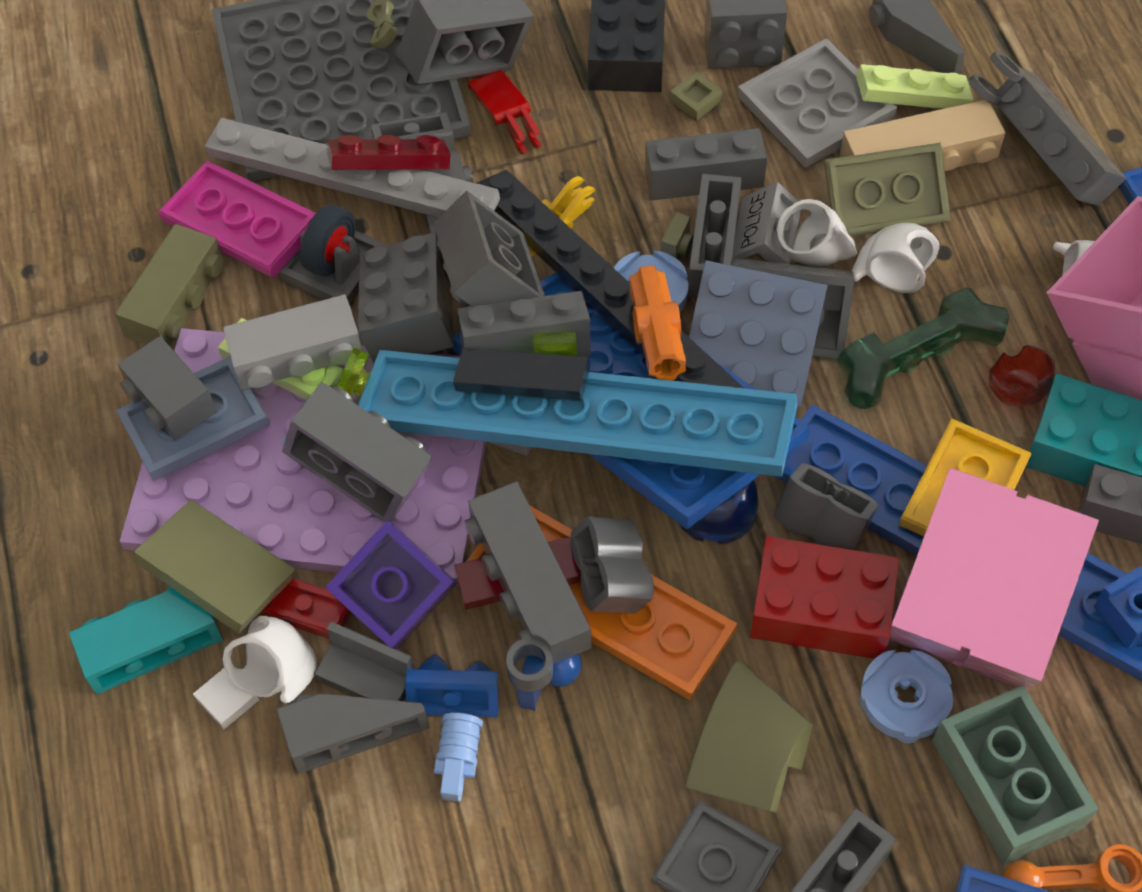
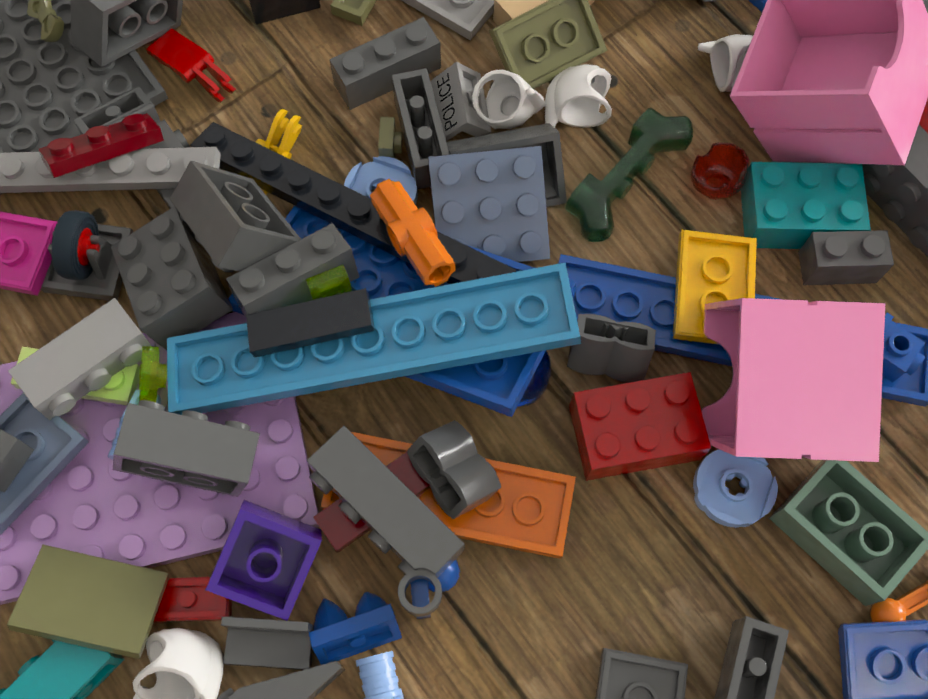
camera: 25 degrees left, 10 degrees up
olive slope [685,661,813,813] -> none

